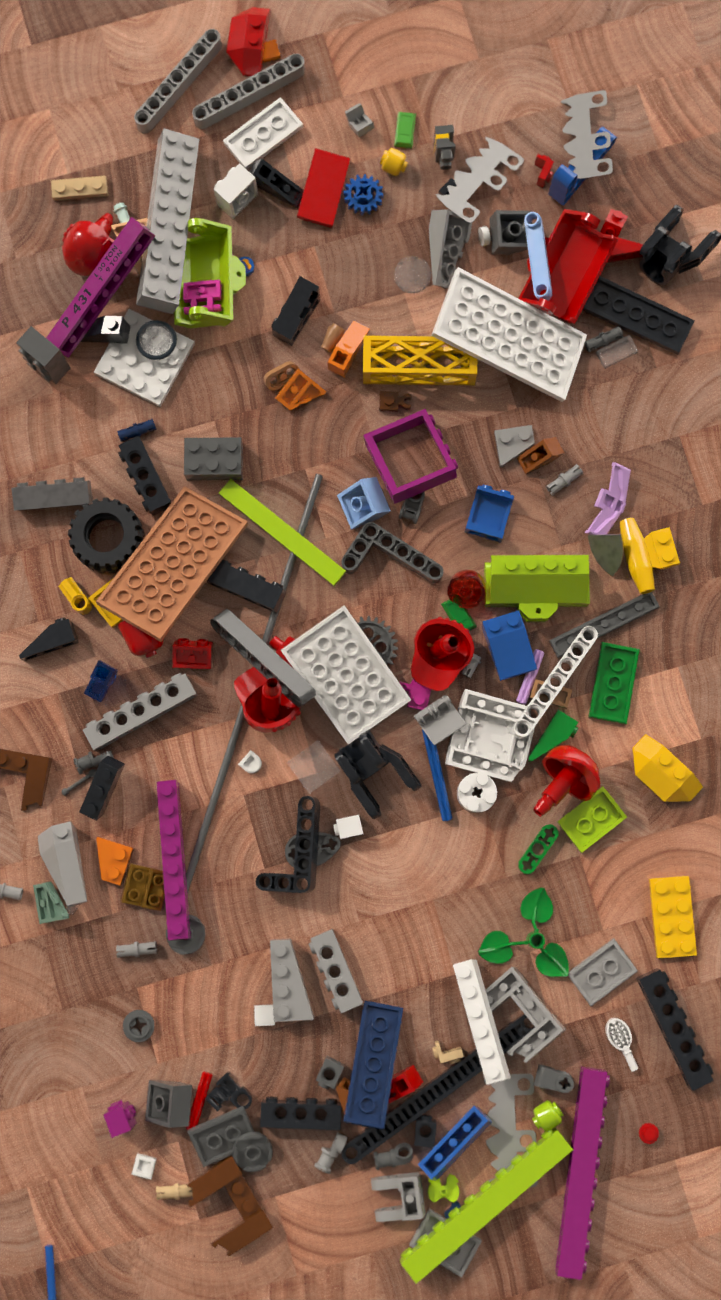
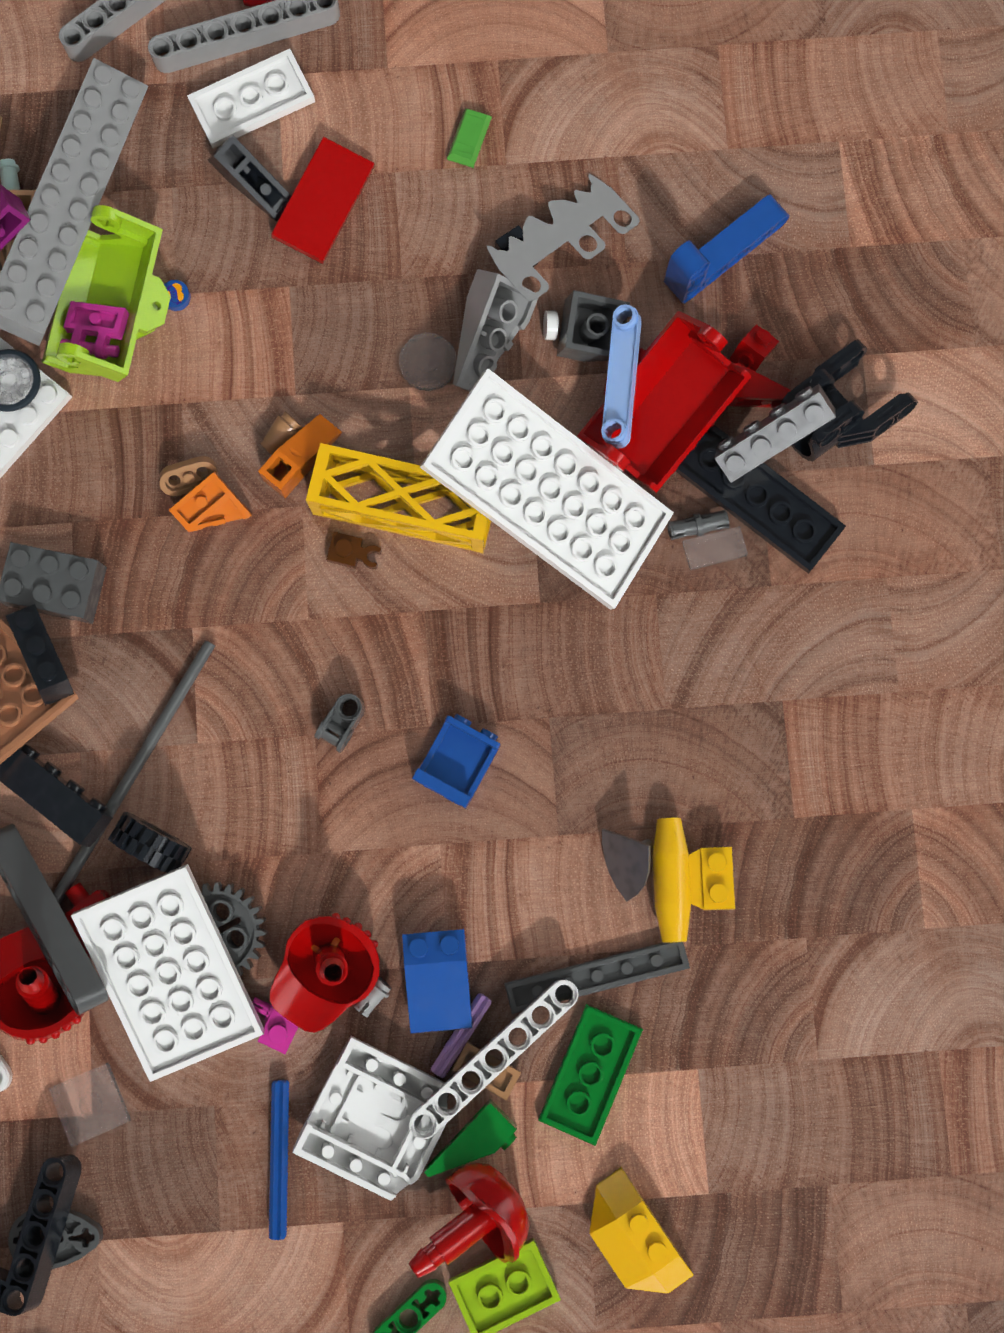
camera: 10 degrees right, 0 degrees up
white brick [214,163,258,219] -> none
lime tile [219,479,346,587] -> none
black wedge [271,276,320,346] -> none
white brick [333,815,363,839] -> none
black piece [334,730,422,820] -> none
light blue slope [337,477,391,529] -> none
dark grey beam [341,522,444,583] -> none
blue gear [344,174,384,215] -> none
light grey bracket [345,103,374,137] -> none
magenta window [363,409,458,504] -> none
yellow head [380,148,408,176] -> none
light grey hinge [414,695,466,746] -> none
dark grey hips [433,125,456,170] -> none
green tile [441,595,477,631] -> none
clear red cylinder [447,569,486,609] -> none
white brick [457,773,497,813] -> none
lime piece [484,555,590,622] -> none
light grey wing [494,425,535,467] -> none
dark orange slope [517,437,564,474] -> none
red bracket [534,154,554,188] -> none
light grey pin [546,464,583,496] -> none
light grey piece [561,90,613,179] -> none
lavender plate [585,462,631,535] -> none
none -> black brick [6,604,74,706]
none -> black wheel [108,811,192,873]
none -> flat silver brick [714,384,836,483]

